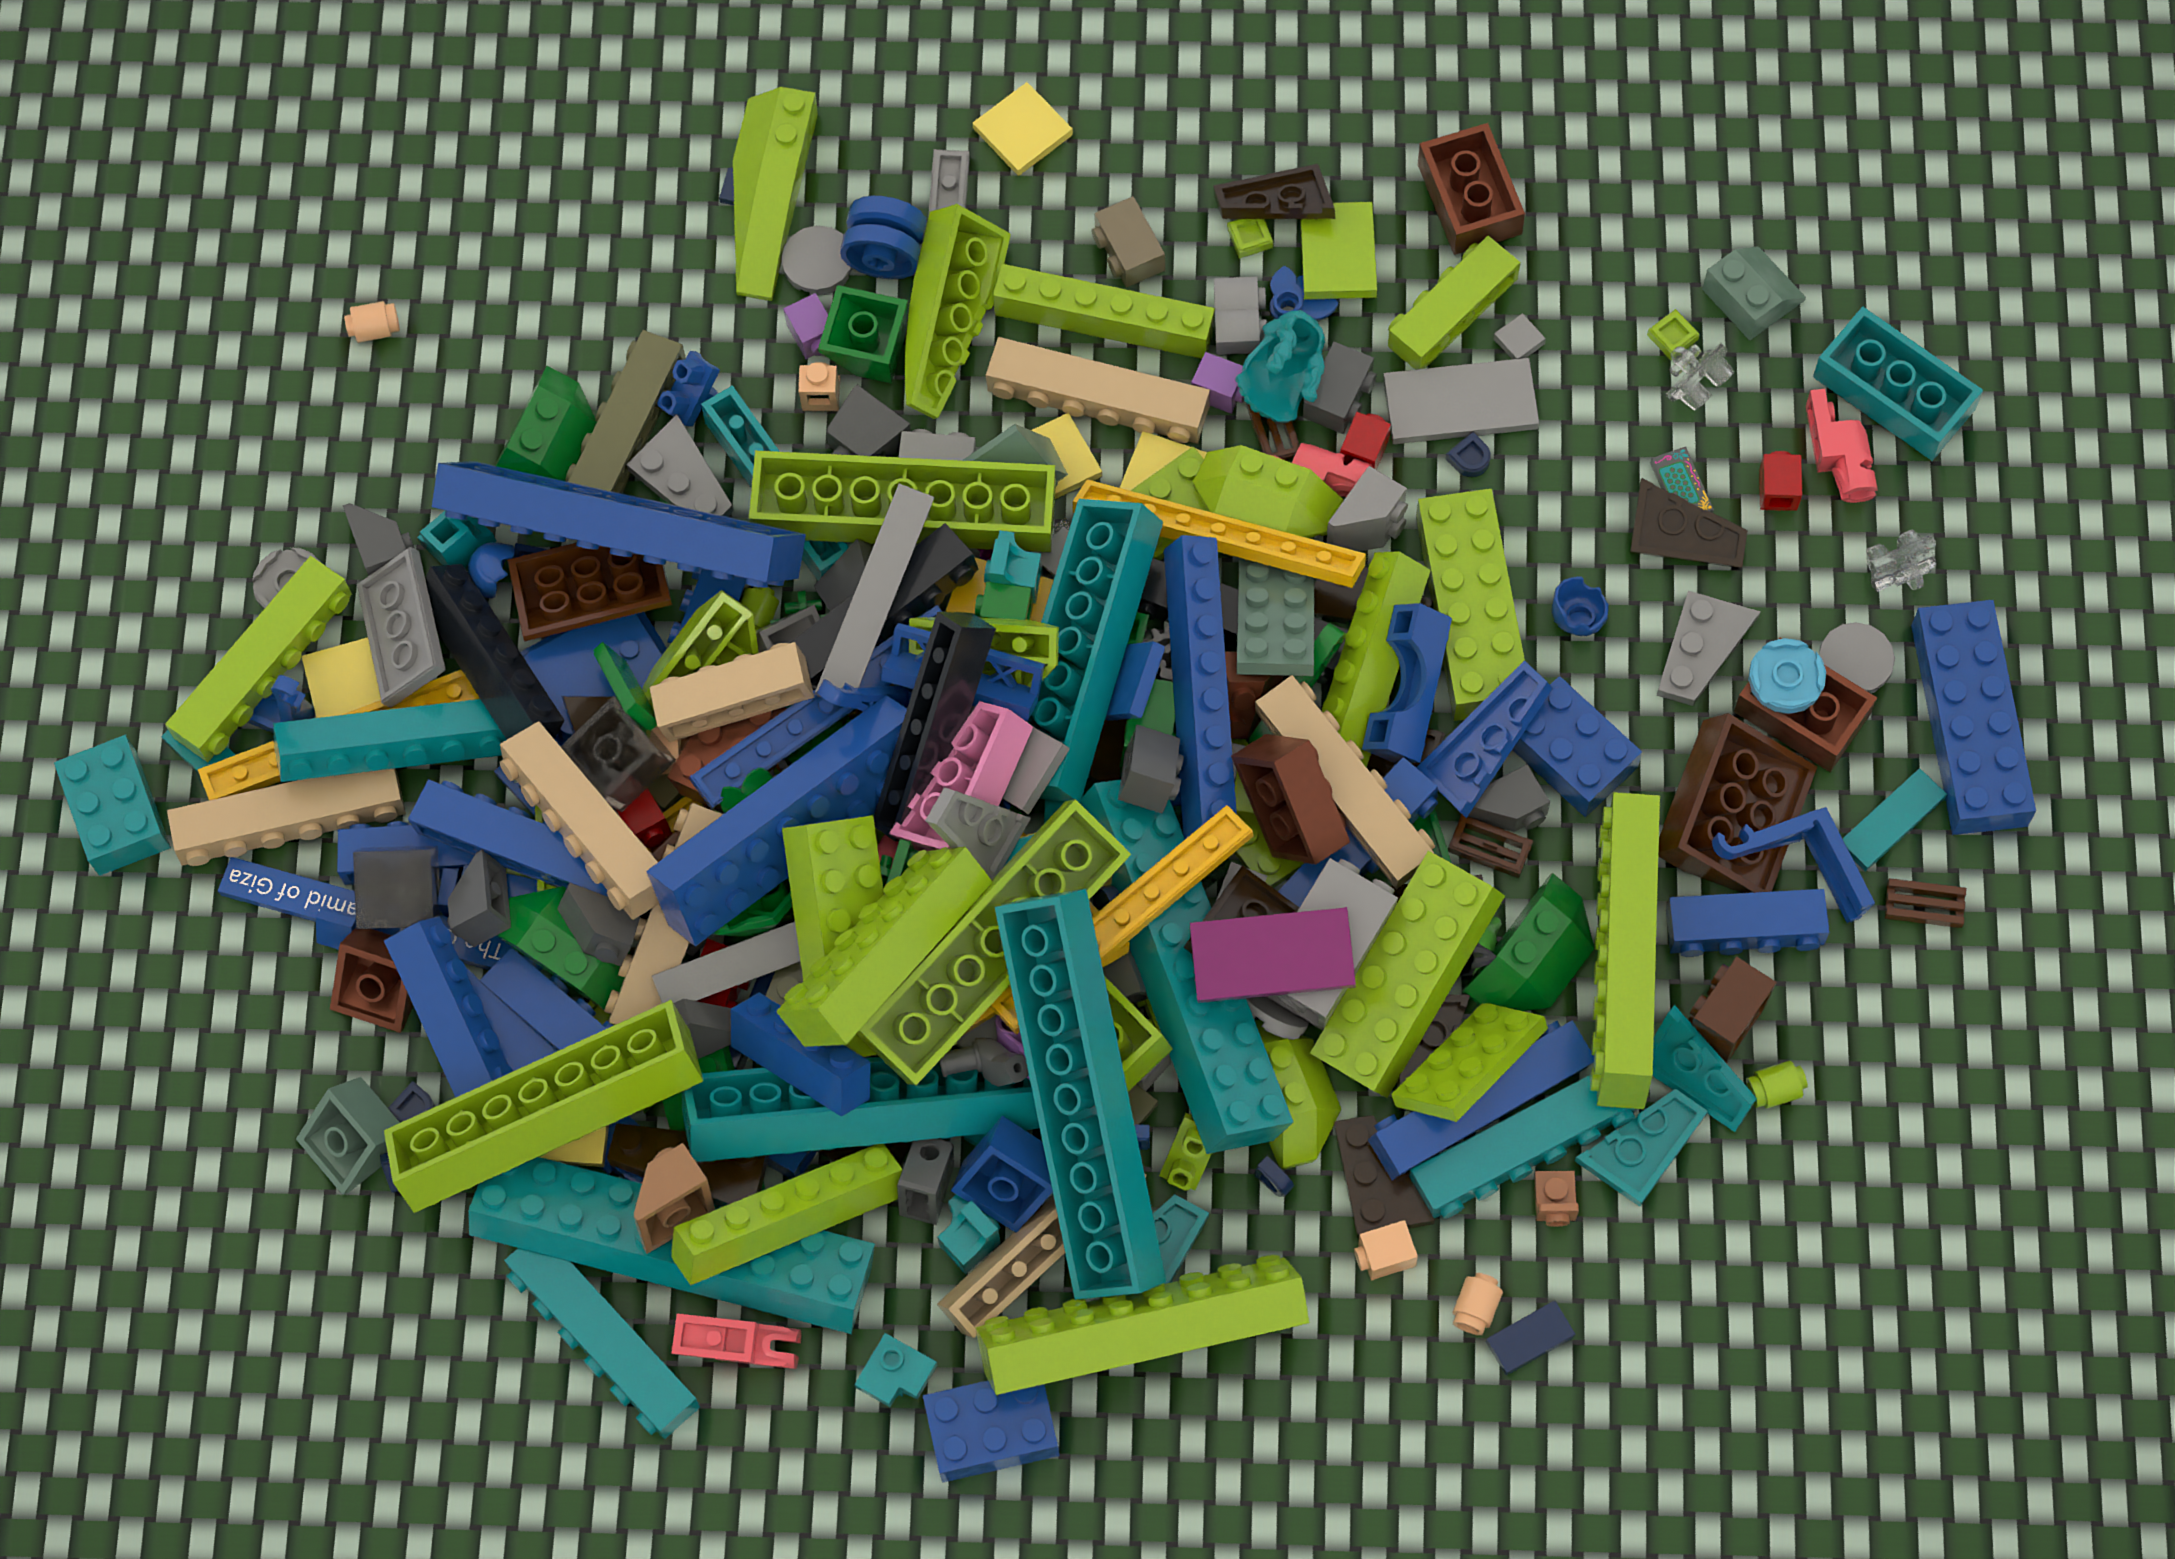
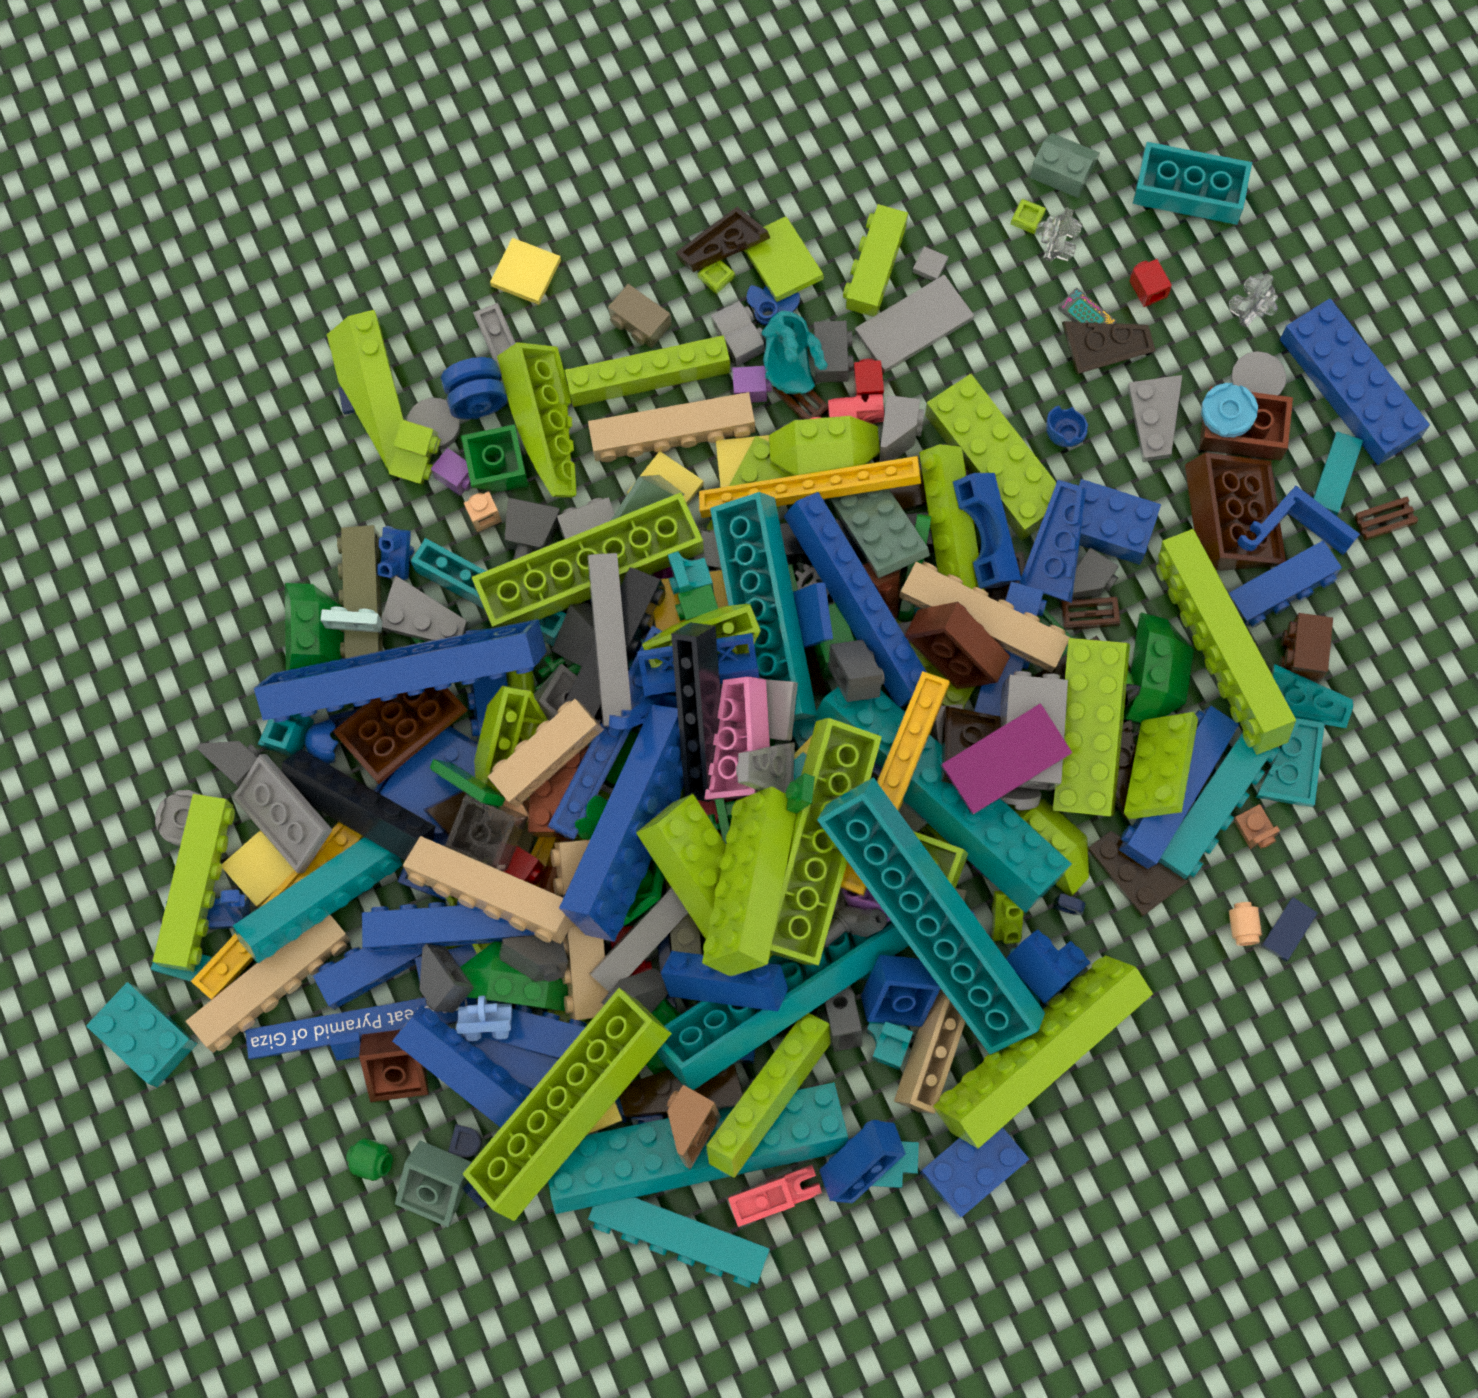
camera: 25 degrees left, 5 degrees up
light nougat brick [344,301,400,343] -> none
clear smoke brick [353,846,441,929] -> none
blue tile [437,868,461,917] -> none
light nougat brick [1354,1220,1418,1280] -> none
copper brick [1417,123,1525,255] -> none
dark blue tile [1446,432,1491,477] -> none
lime brick [1746,1060,1808,1109] -> none
coral plate [1805,389,1878,503] -> none
none -> light aqua plate [321,607,383,633]
none -> green head [346,1138,393,1181]
none -> lime brick [389,419,441,485]
none -> light blue hips [456,996,513,1041]
none -> green plate [786,773,815,814]
none -> blue brick [819,1120,906,1203]
none -> blue brick [1006,929,1091,1003]

